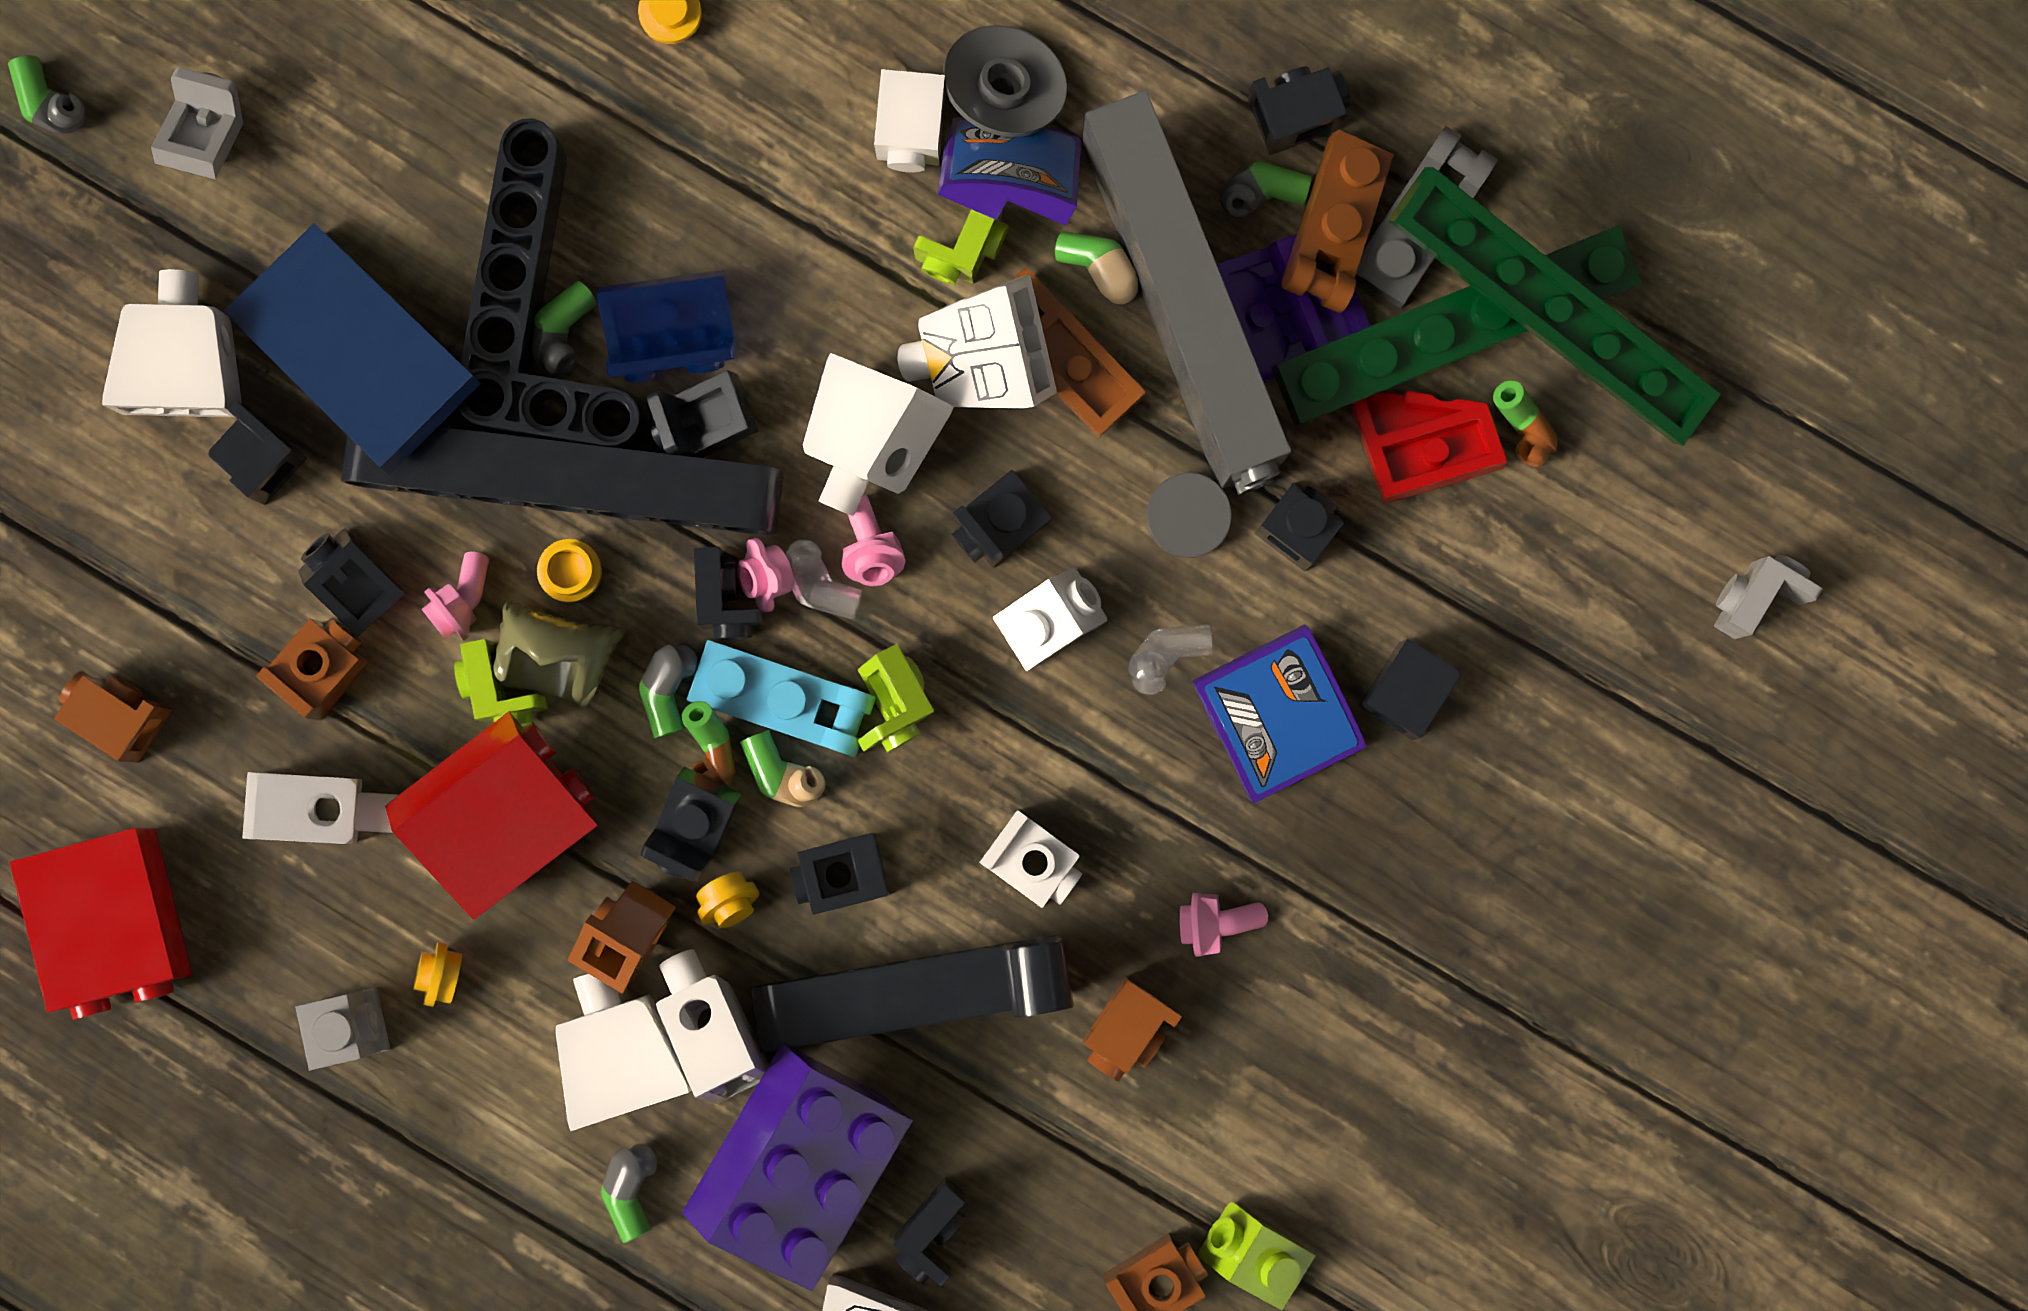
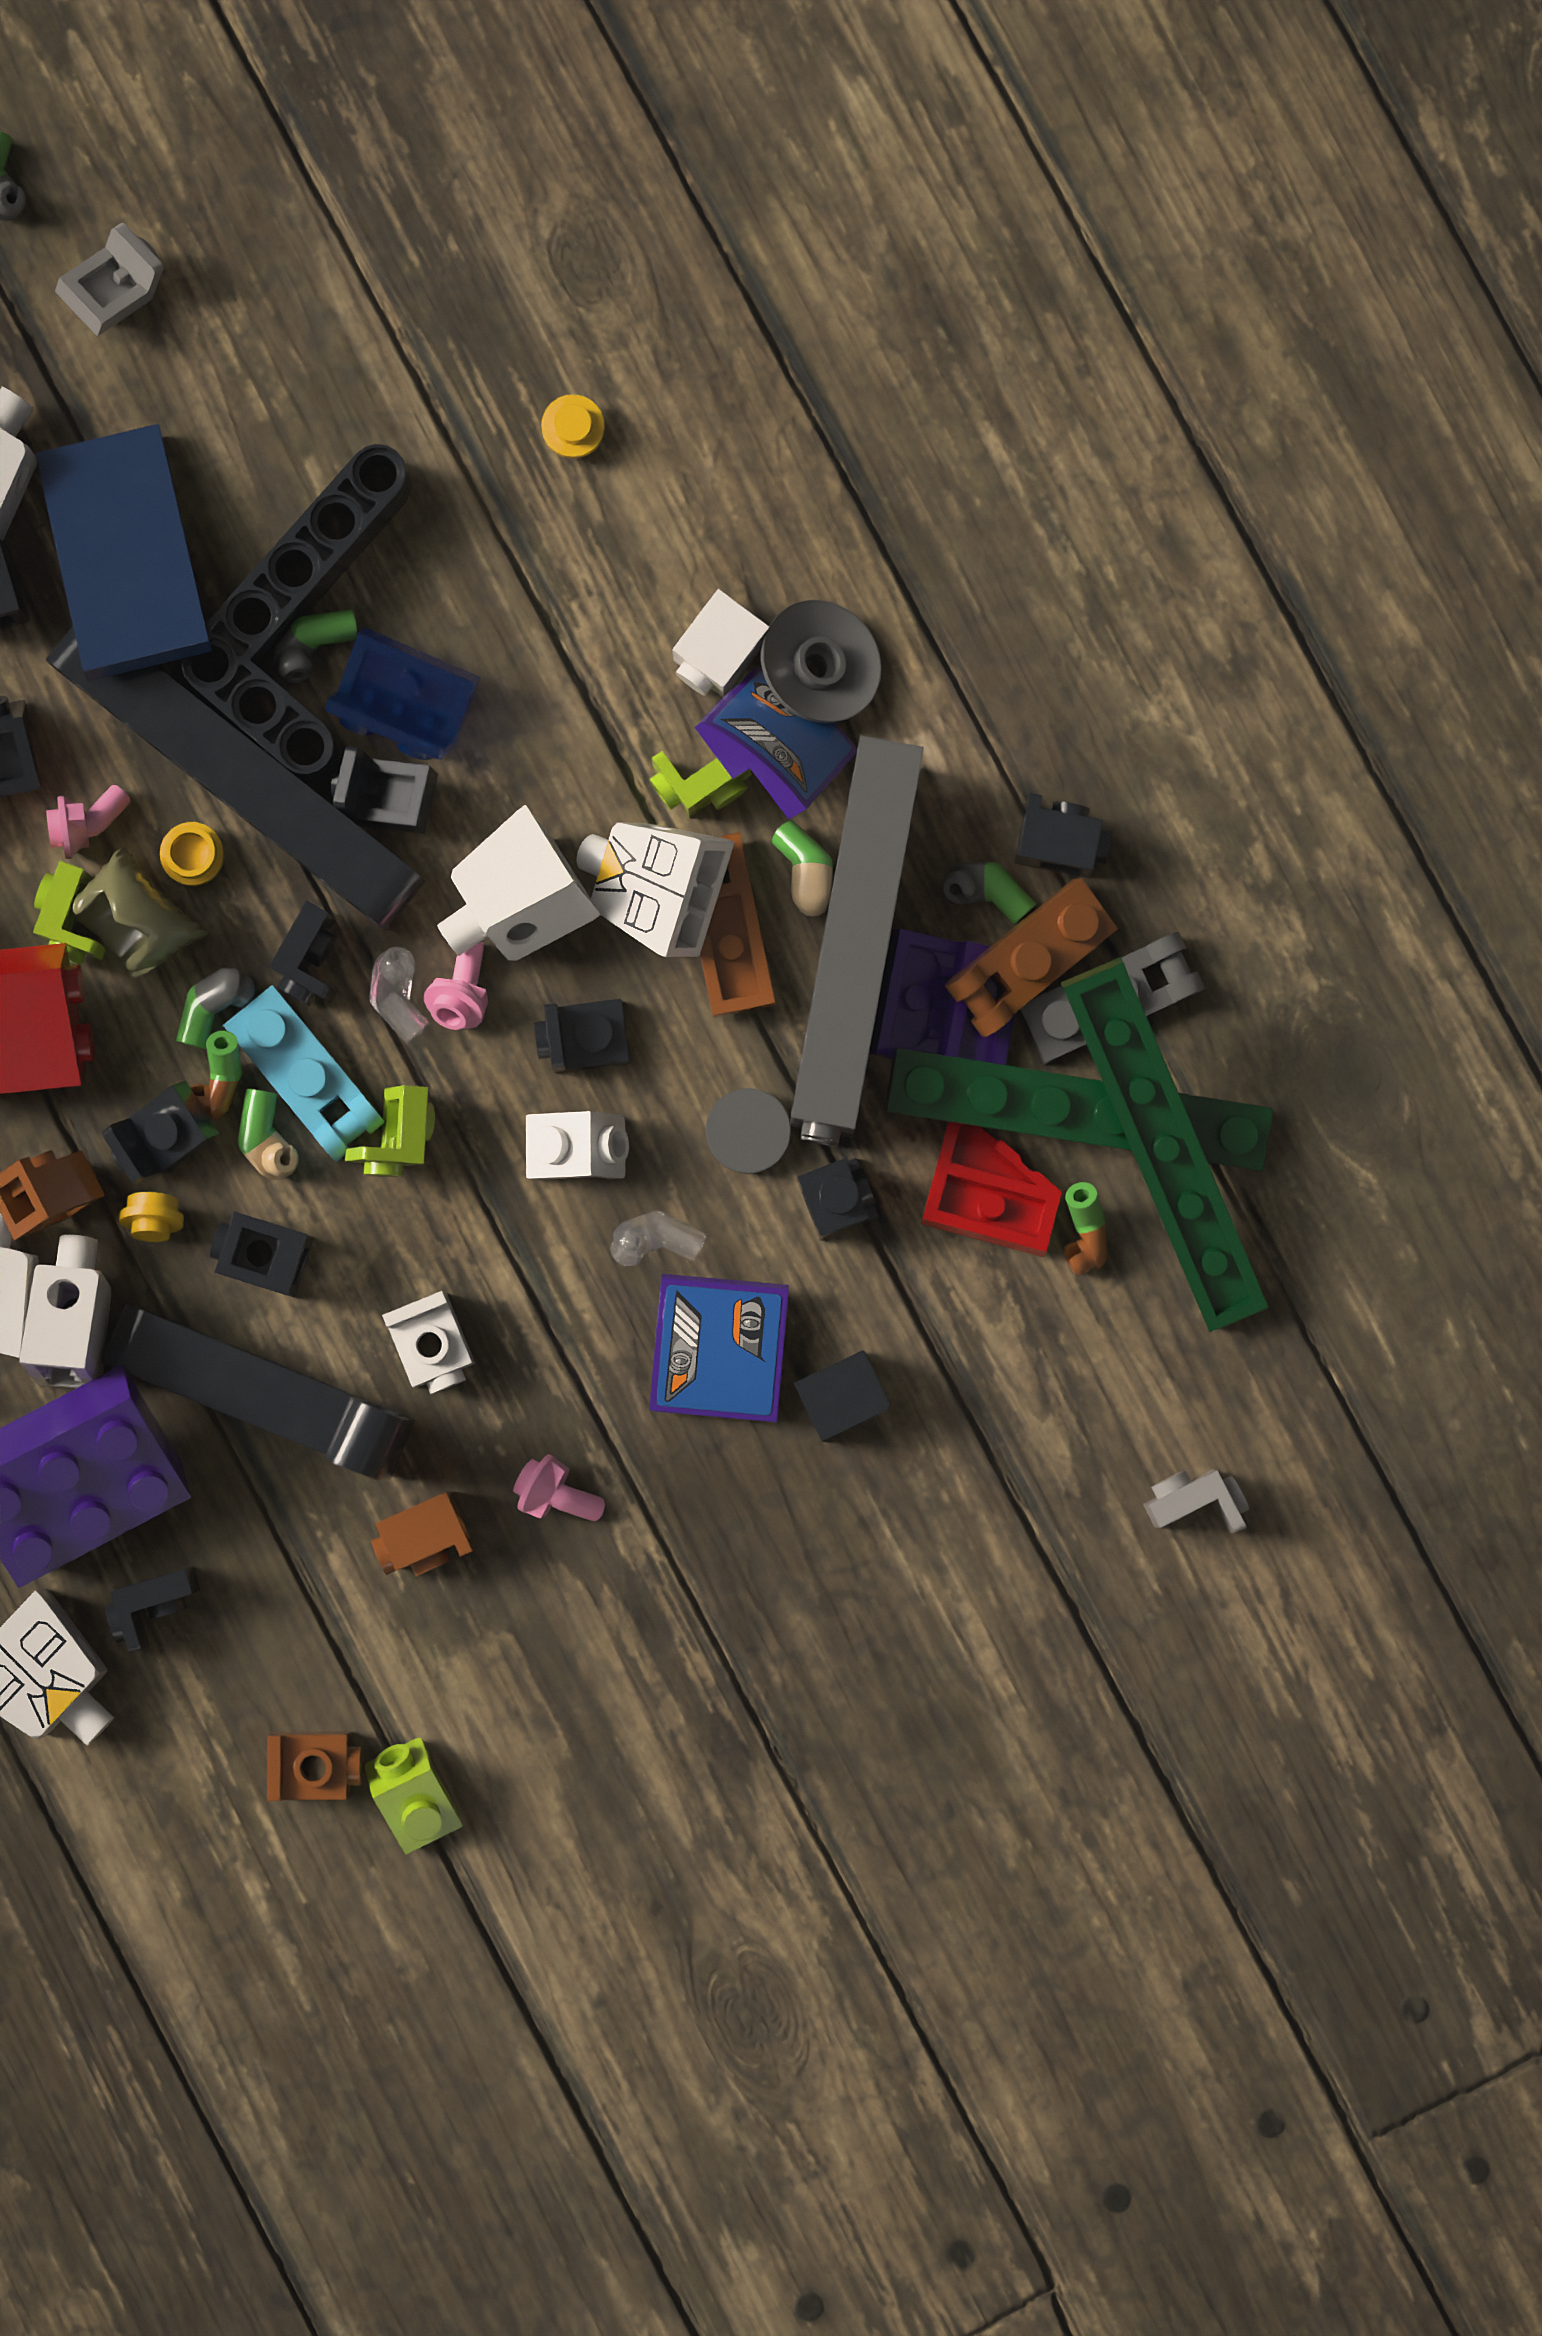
camera: 35 degrees right, 0 degrees up
bright pink plate [737,538,793,613] -> none

